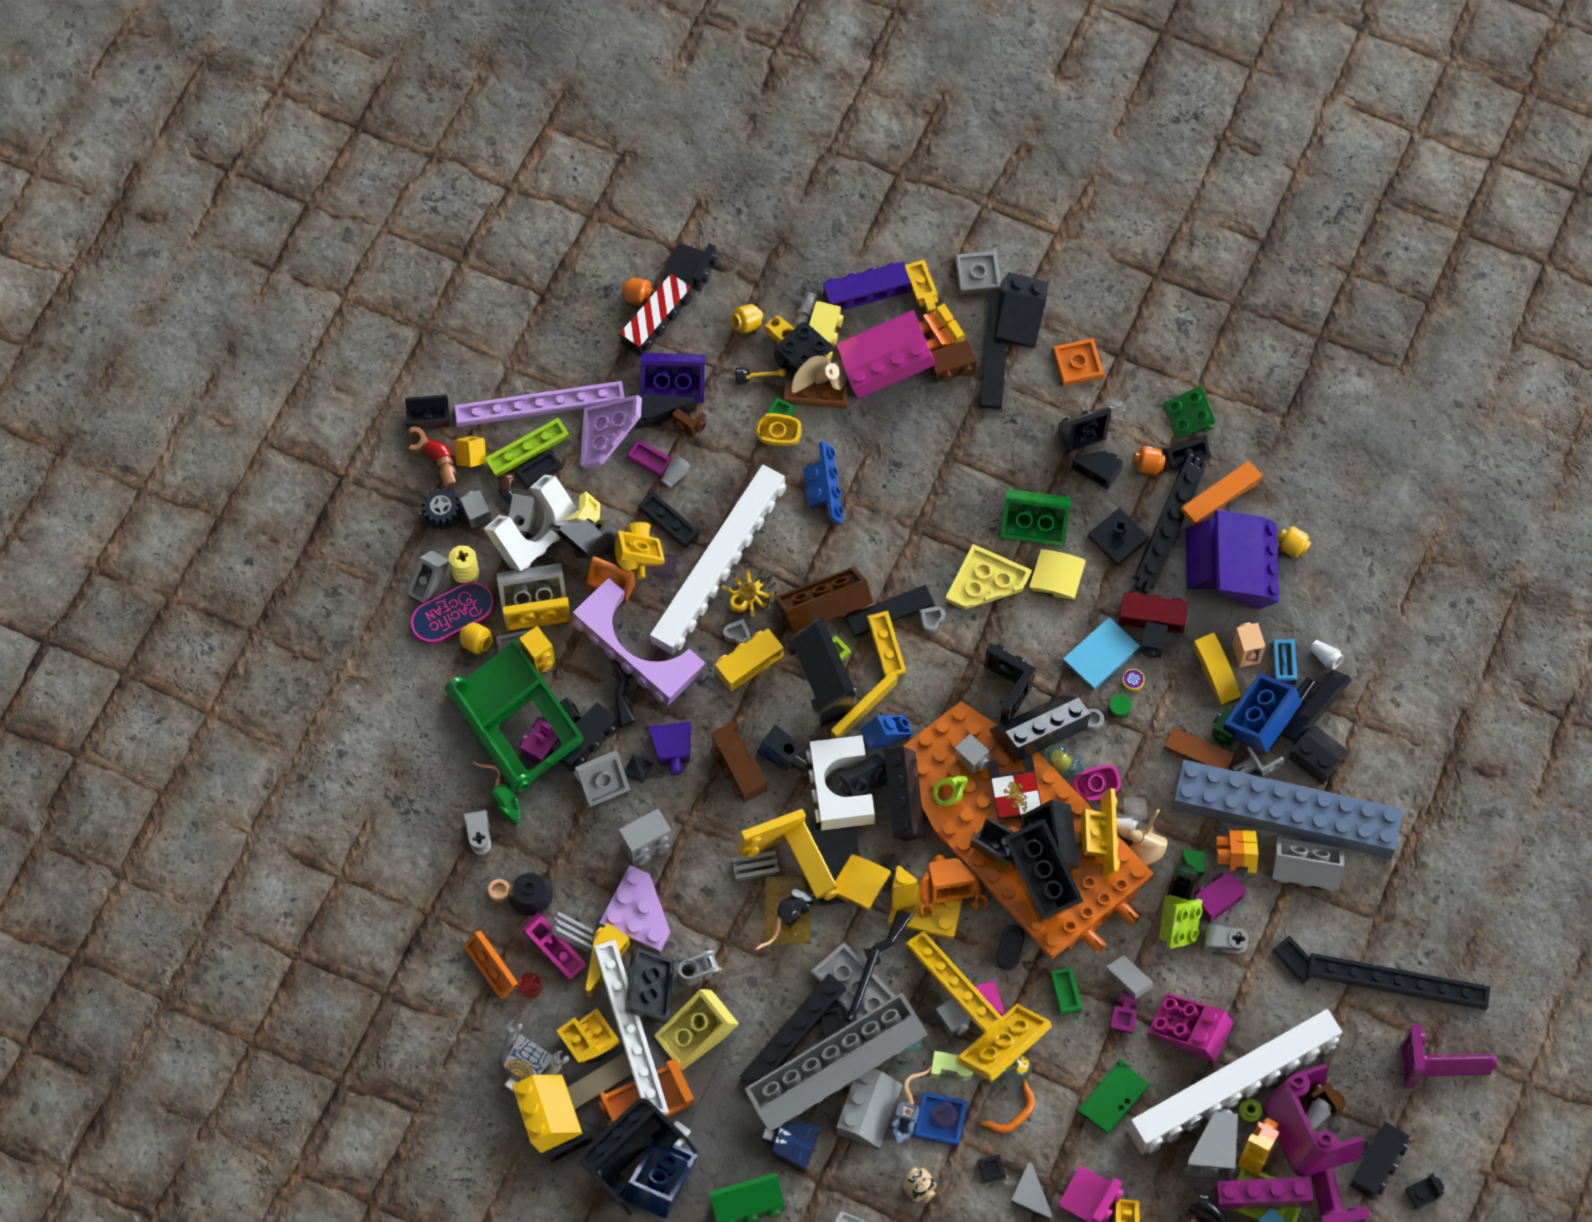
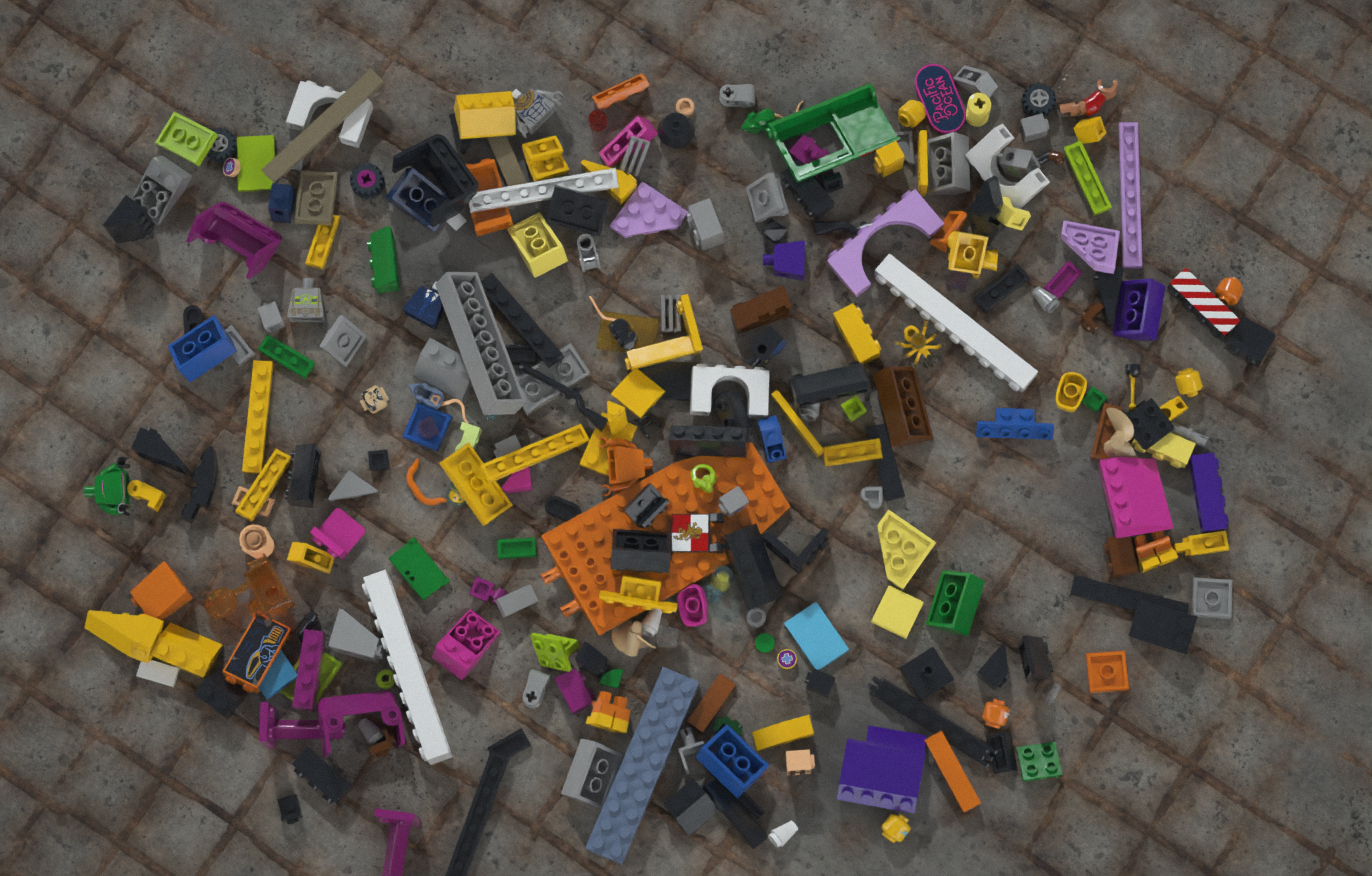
camera: 105 degrees right, 10 degrees up
black bracket [405,395,450,430] -> none
black tile [515,449,563,490] -> none
light grey tile [723,619,751,645] -> none
black slope [1001,819,1084,923] -> none
dark red brick [1118,591,1188,634] -> none
yellow hips [1237,1118,1279,1176] -> none
dark azure tile [1272,639,1297,683] -> none

